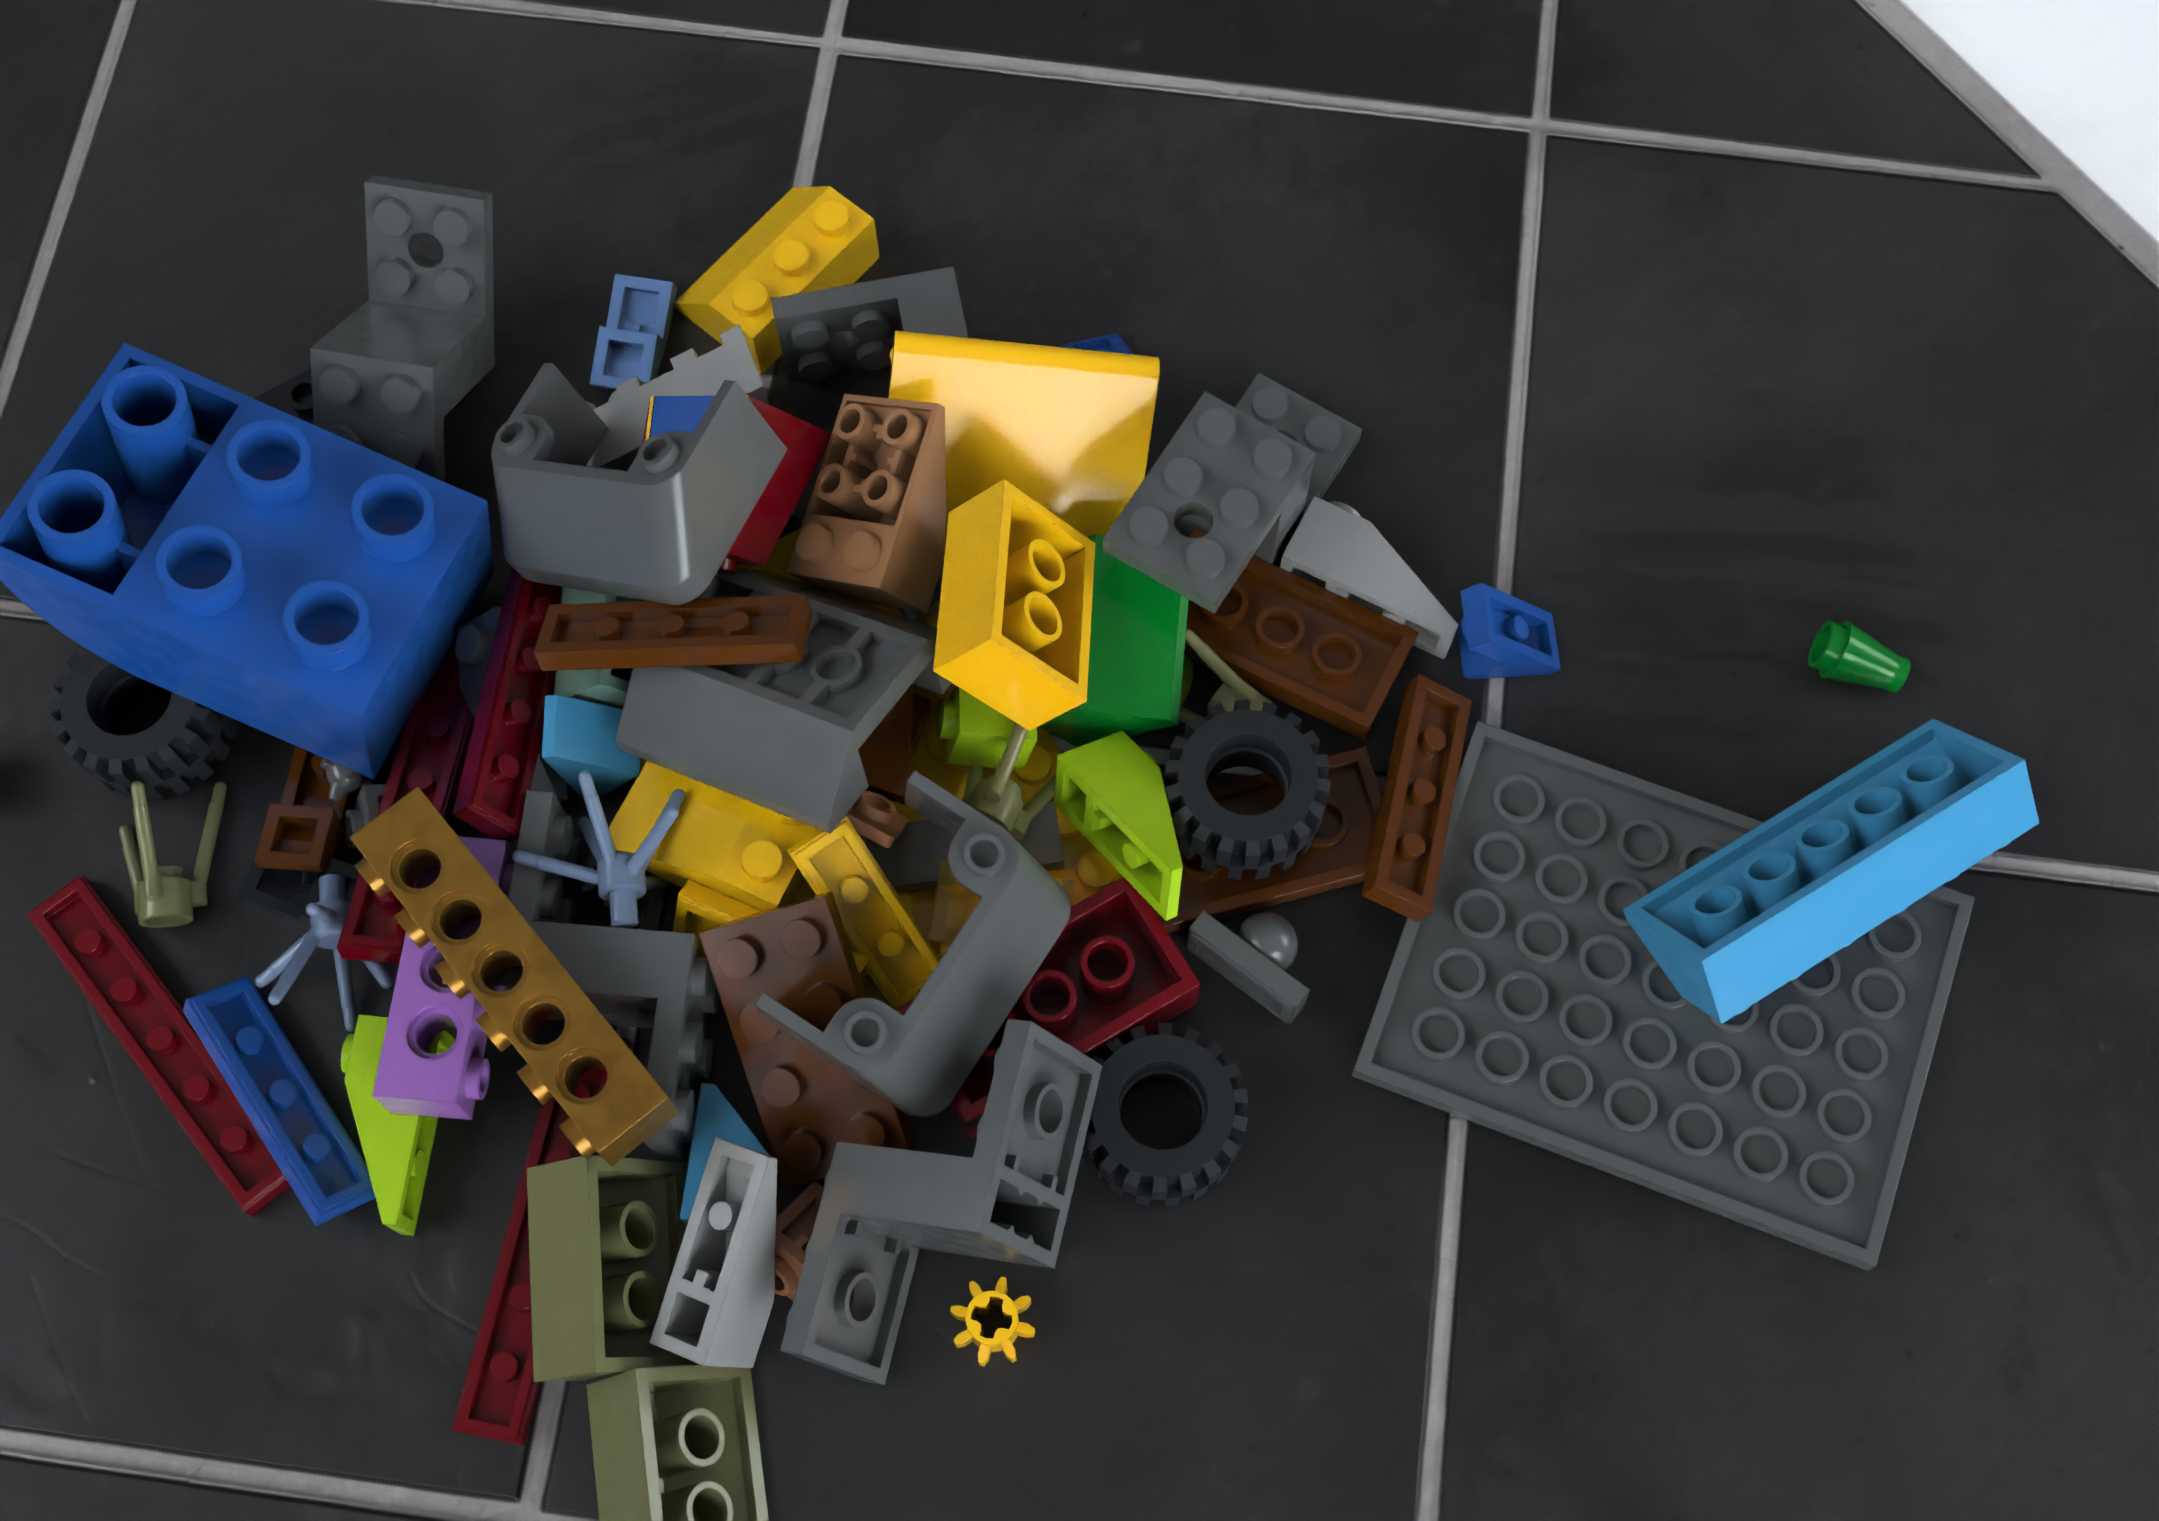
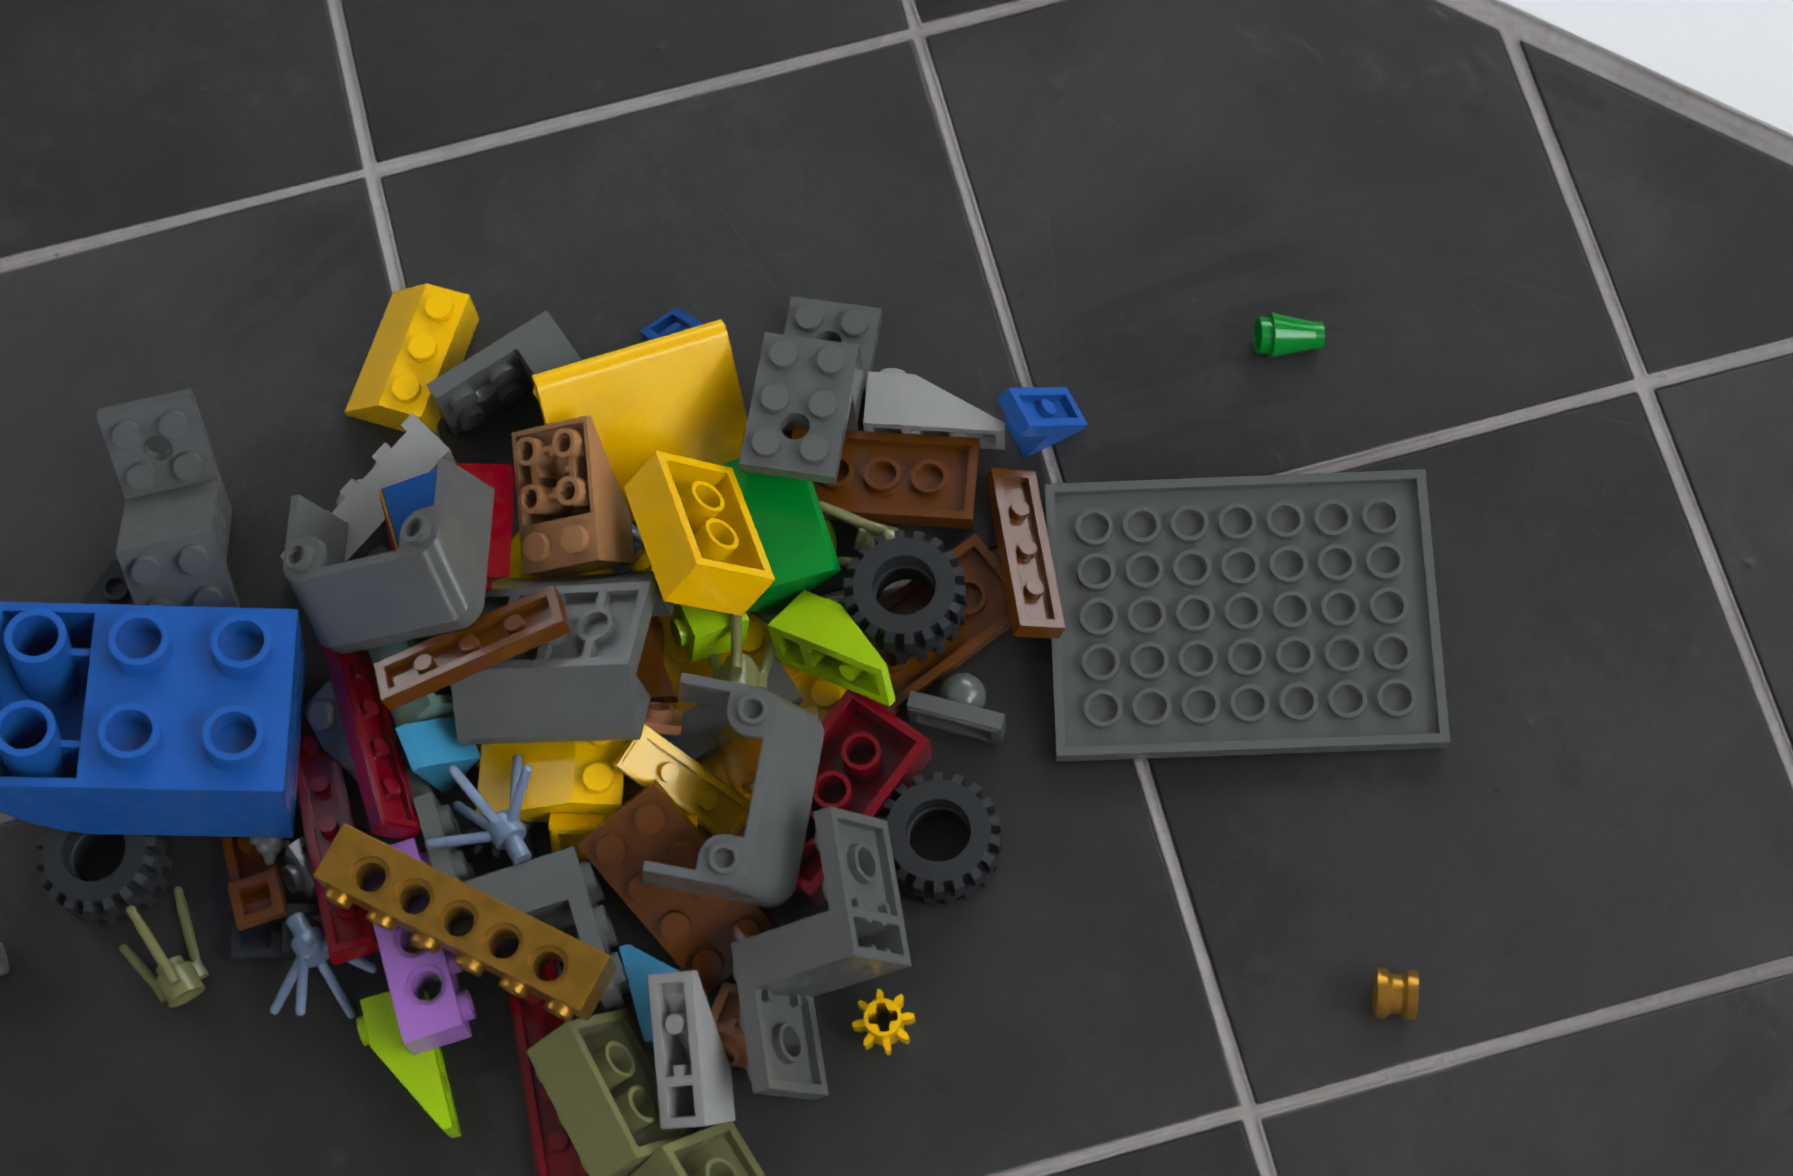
camera: 15 degrees left, 0 degrees up
dark red tile [26,874,290,1216] -> none
blue tile [183,975,375,1227] -> none
medium blue slope [590,274,678,390] -> none
dark azure slope [1623,718,2039,1024] -> none

